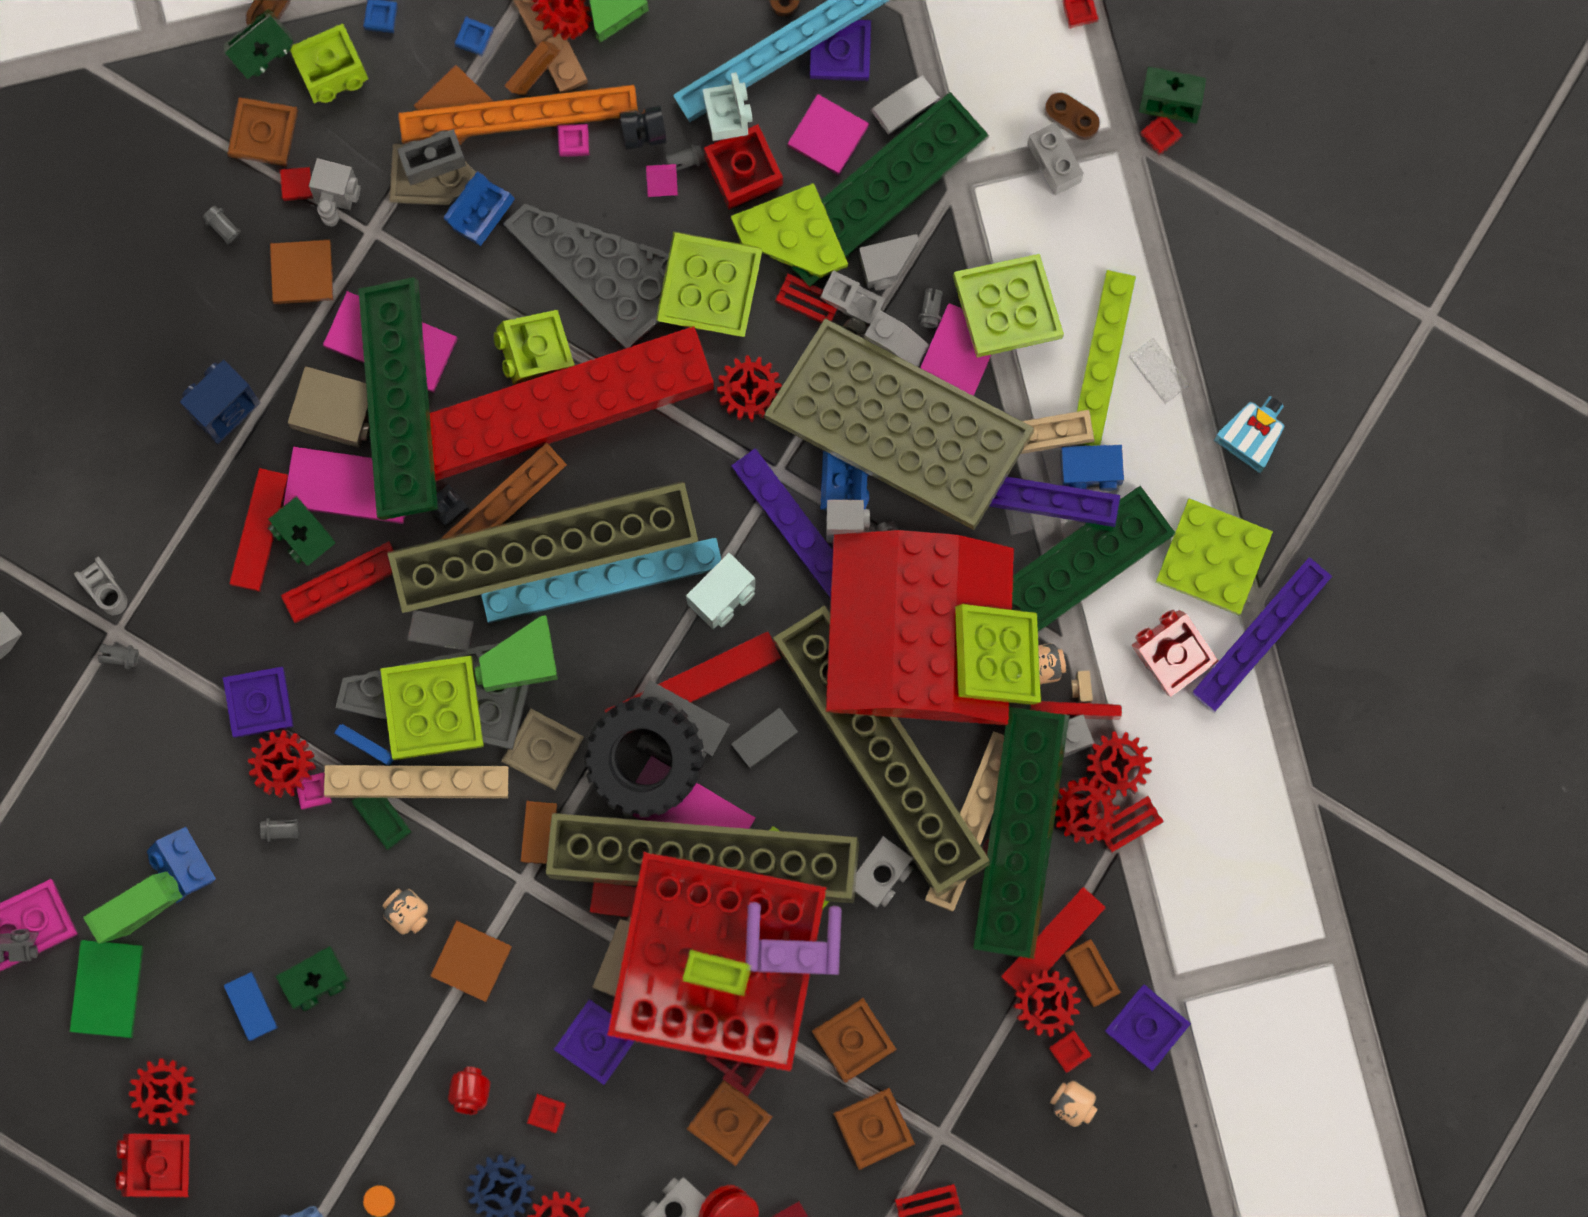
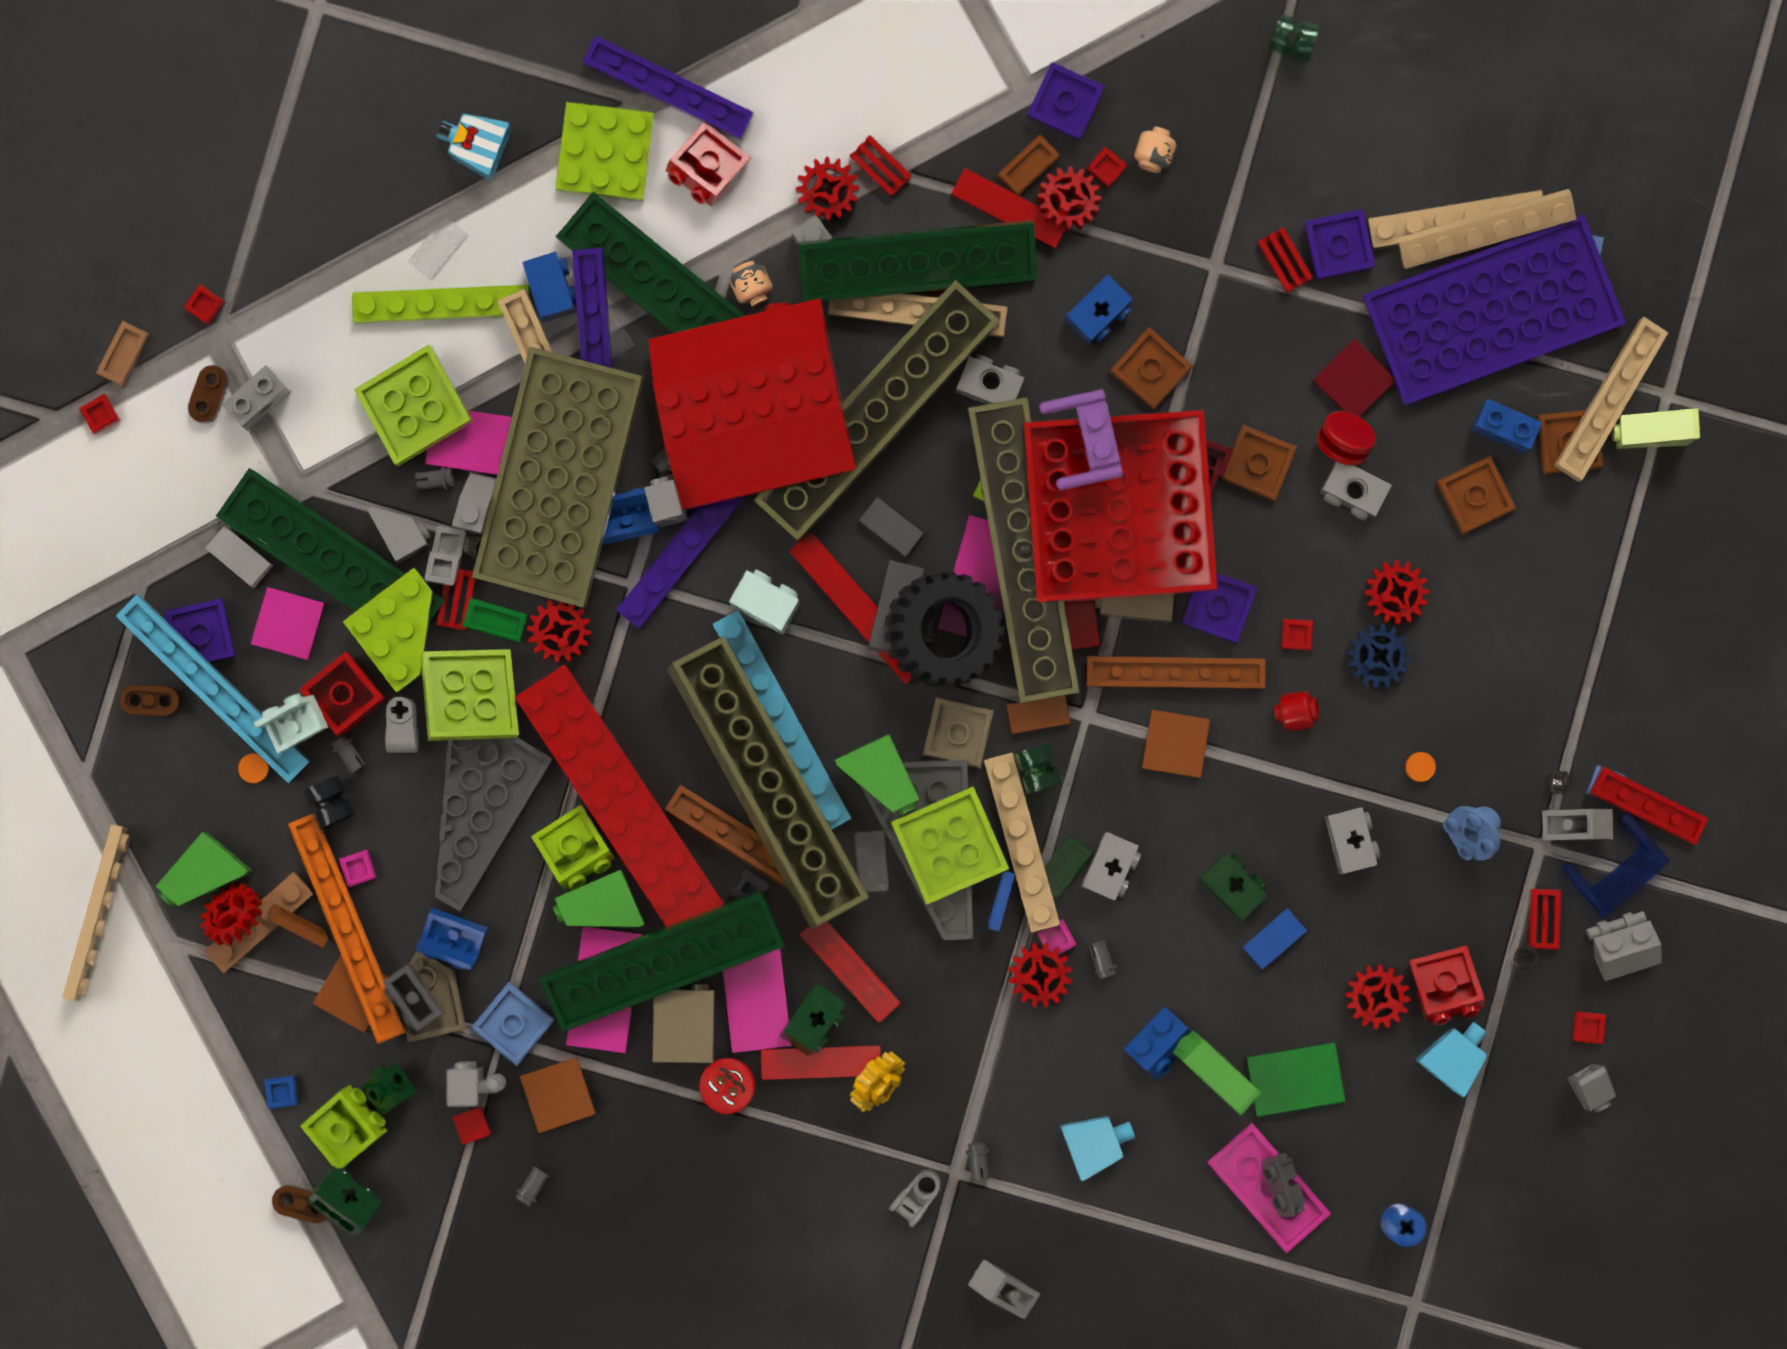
camera: 105 degrees left, 5 degrees up
dark blue brick [179,359,261,445] -> none
dark purple plate [223,667,294,738] -> none
dark orange tile [227,97,298,166] -> none
light nougat head [382,889,428,934] -> none
blue tile [454,17,494,57] -> none
dark pink tile [646,164,678,197] -> none
lime tile [683,950,751,996] -> none
dark orange tile [833,1088,915,1170] -> none
lime plate [955,604,1041,705] -> none
red tile [1029,701,1122,720] -> none
red gear [1055,777,1120,844] -> none
tan plate [1071,670,1093,703] -> none
dark green brick [1139,67,1206,124] -> none
none -> medium nougat tile [96,321,150,387]
none -> orange tile [238,753,270,783]
none -> dark green brick [362,1063,417,1116]
none -> light grey piece [385,697,419,753]
none -> green tile [462,598,528,643]
none -> medium blue tile [471,982,555,1066]
none -> bright green slope [553,870,646,927]
none -> red head [699,1058,756,1114]
none -> yellow gear [850,1051,905,1112]
none -> clear green wheel [1014,743,1063,794]
none -> medium azure torso [1060,1116,1135,1181]
none -> blue brick [1065,274,1133,345]
none -> light grey brick [1081,832,1141,901]
none -> dark orange plate [1086,656,1265,689]
none -> light grey brick [1324,807,1380,874]
none -> medium azure torso [1415,1022,1487,1097]

